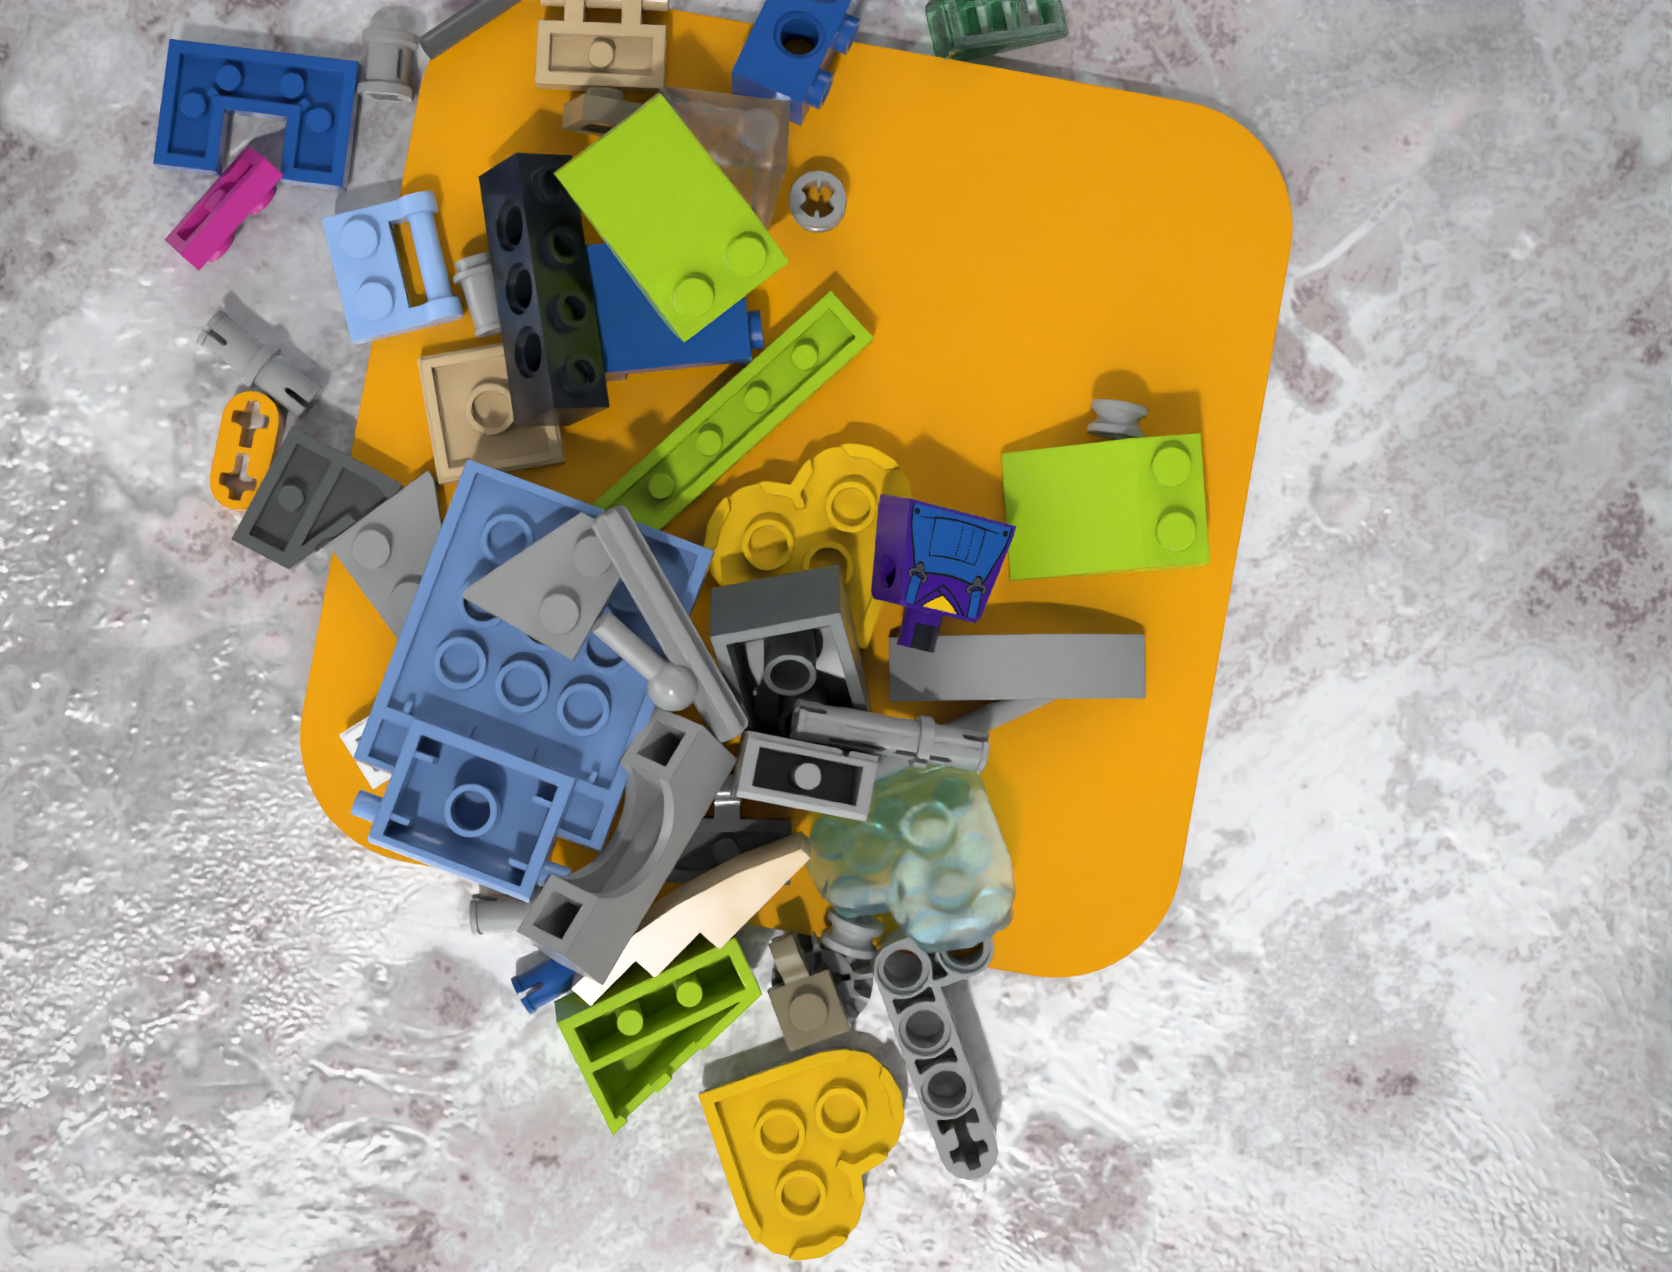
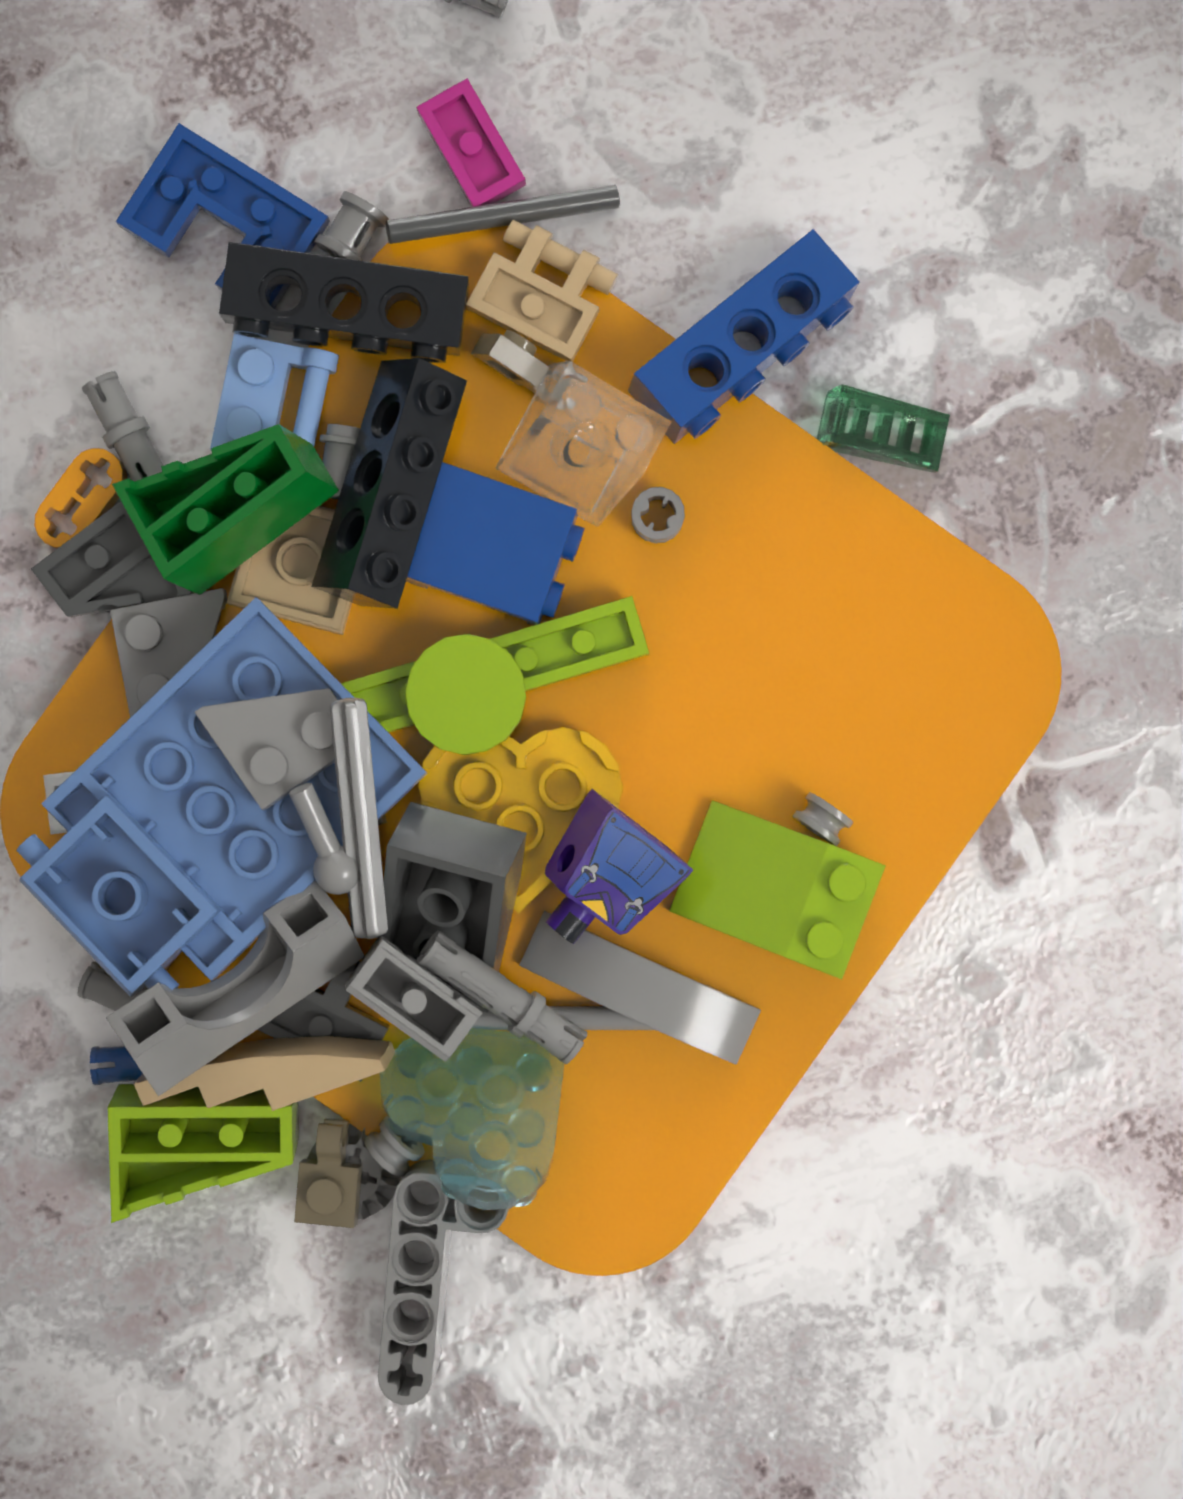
camera: 30 degrees right, 0 degrees up
dark pink plate [164,145,283,271] -> none
lime slope [554,93,789,342] -> none
yellow plate [698,1047,905,1261] -> none
none -> green wedge [112,424,339,595]
none -> black brick [219,242,469,363]
none -> lime tile [405,634,527,755]

